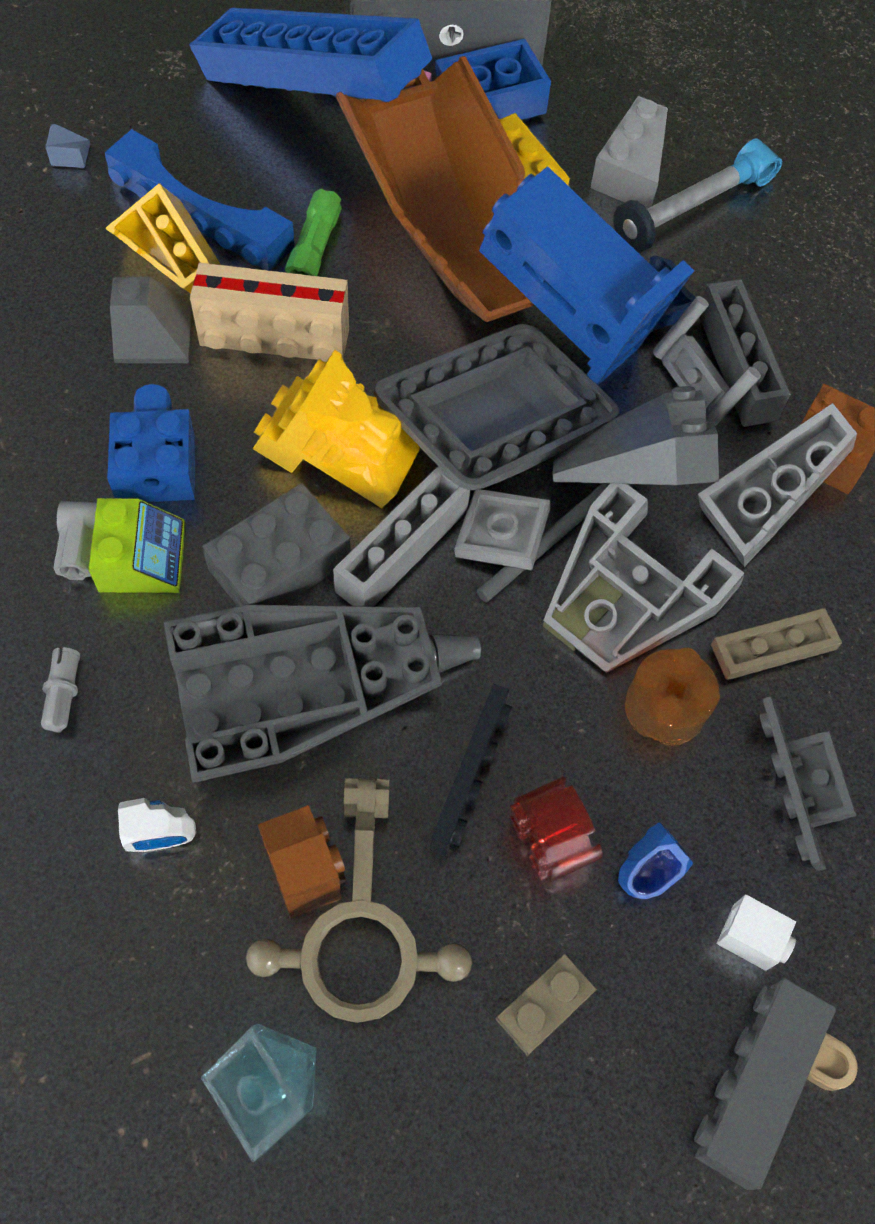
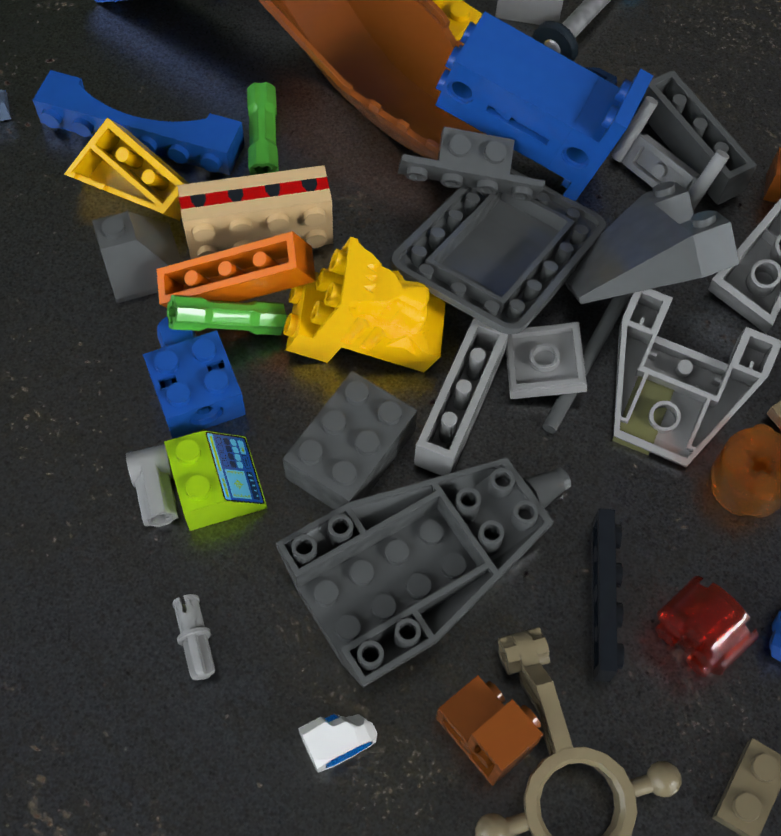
camera: 15 degrees left, 0 degrees up
none -> orange brick [157,231,316,308]
none -> bright green axle [167,295,287,335]
none -> dark grey bracket [397,126,545,201]

